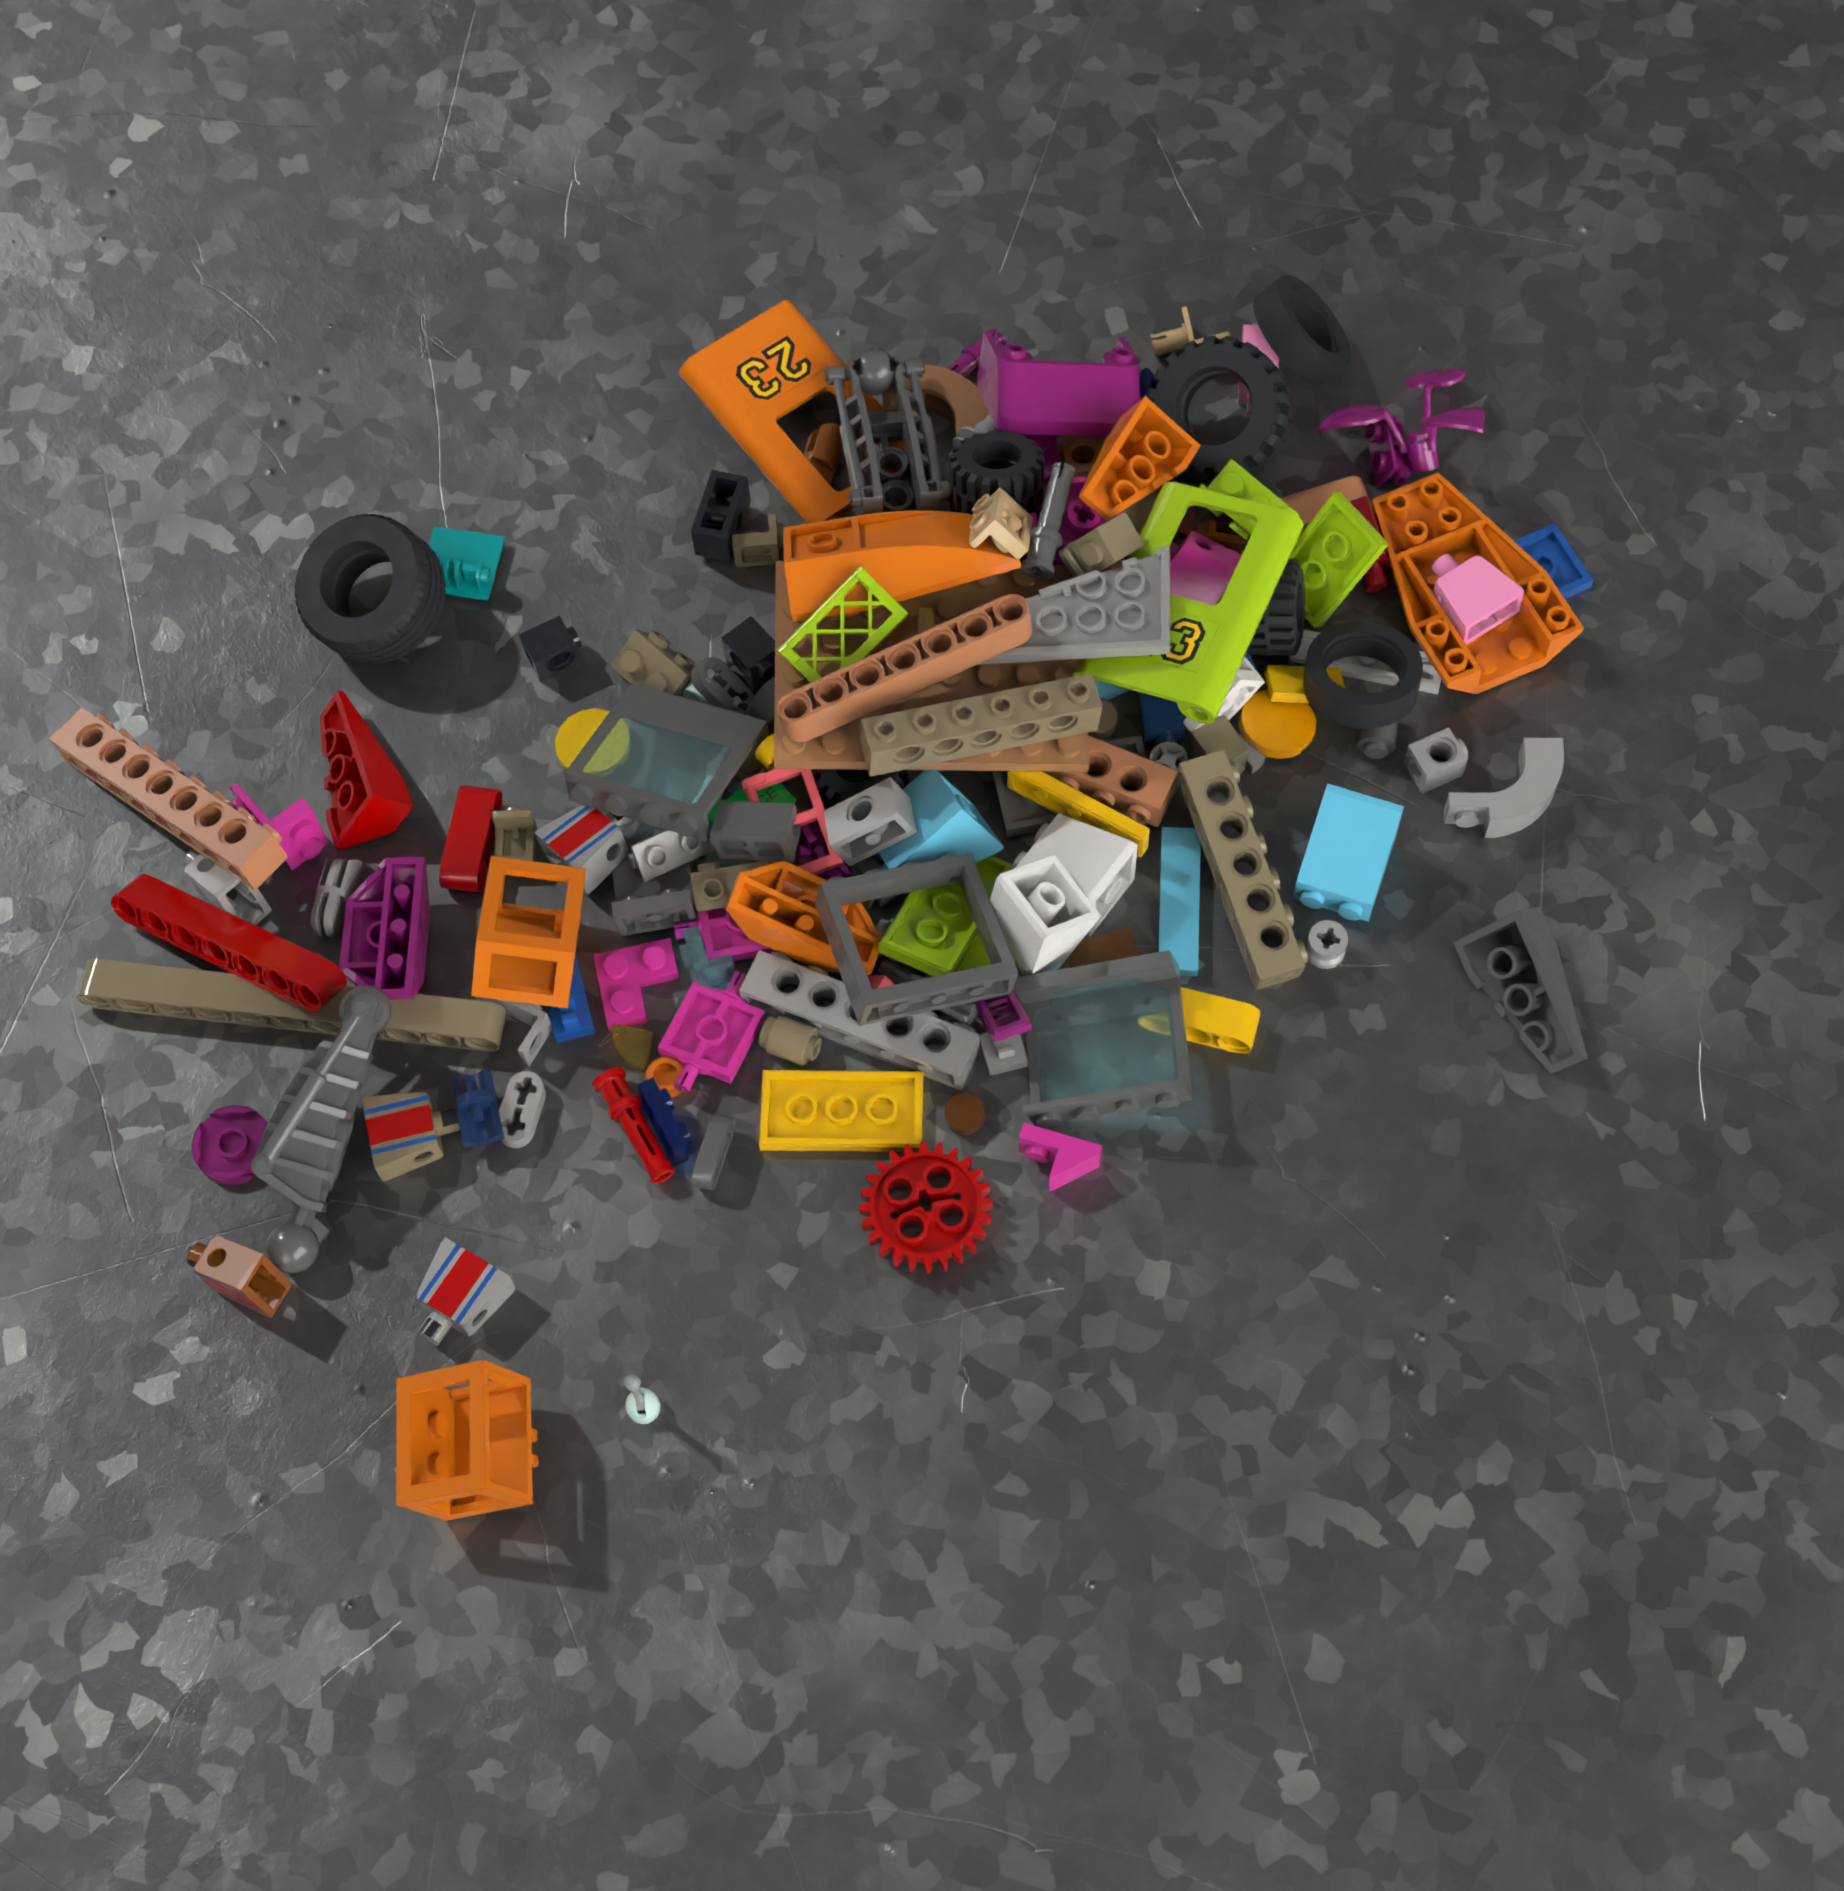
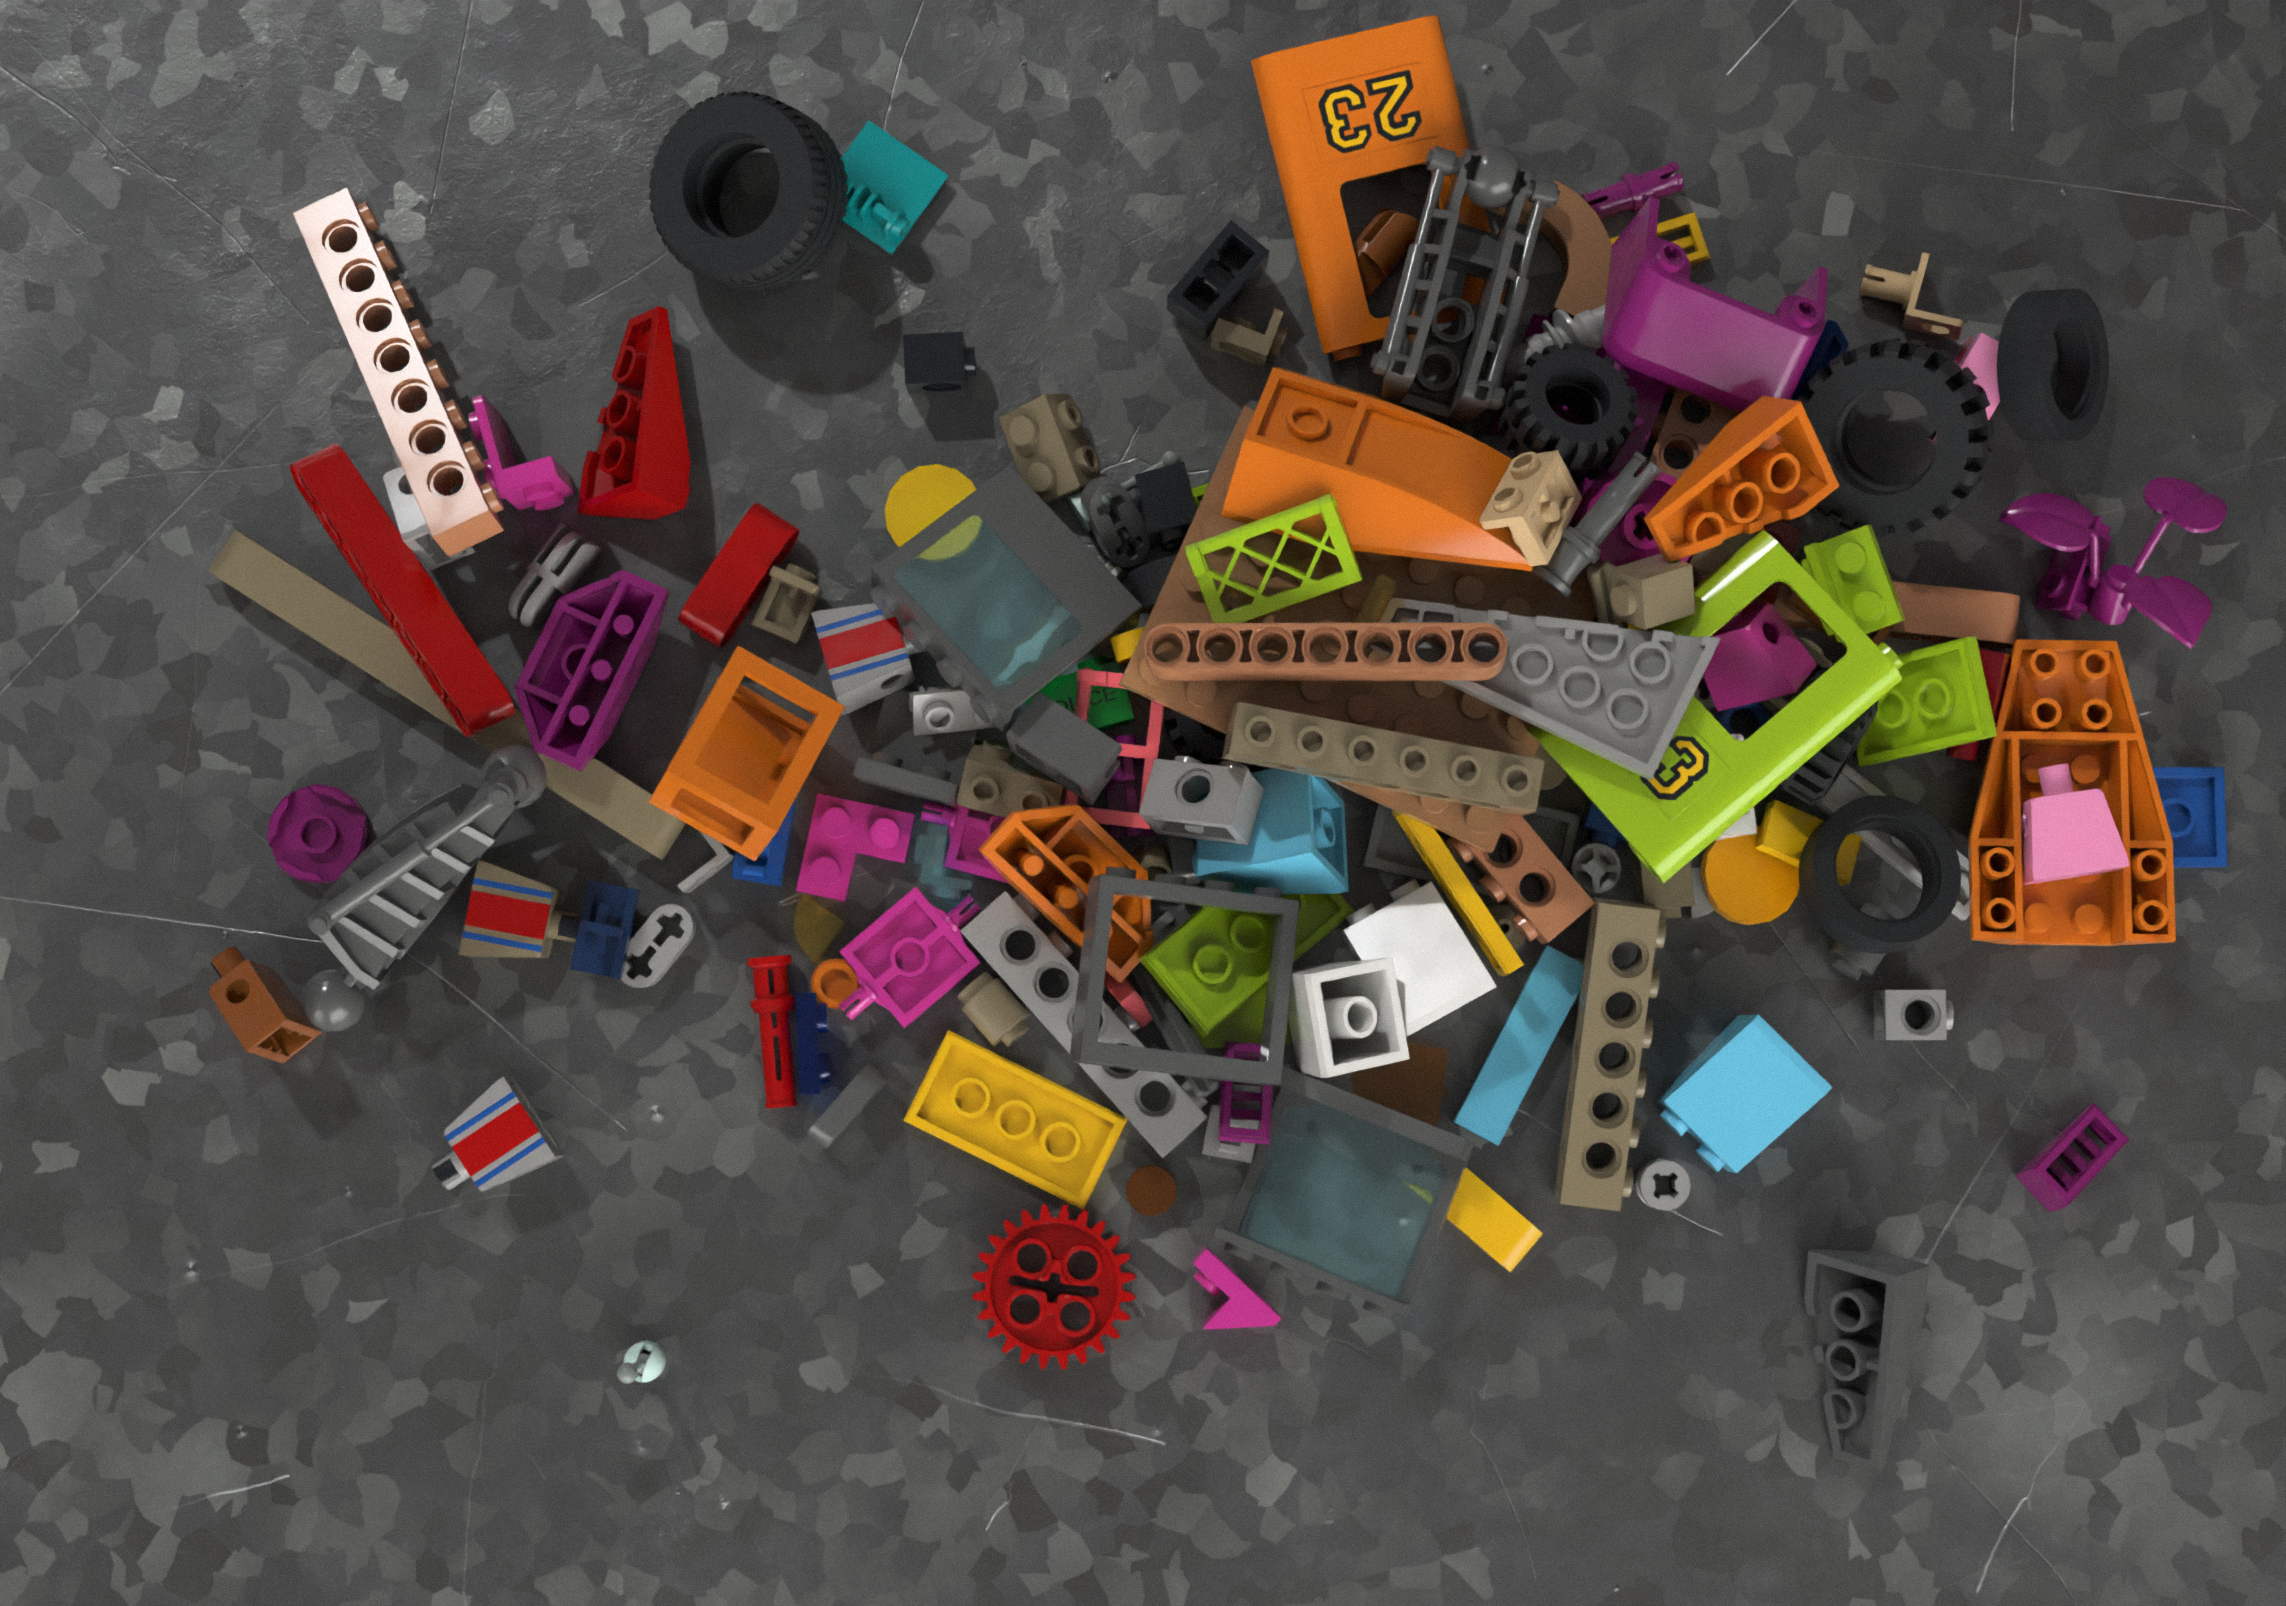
camera: 20 degrees right, 20 degrees up
orange piece [396,1359,538,1521] -> none
light grey arch [1444,738,1564,838] -> none
none -> magenta slope [2016,1103,2129,1212]

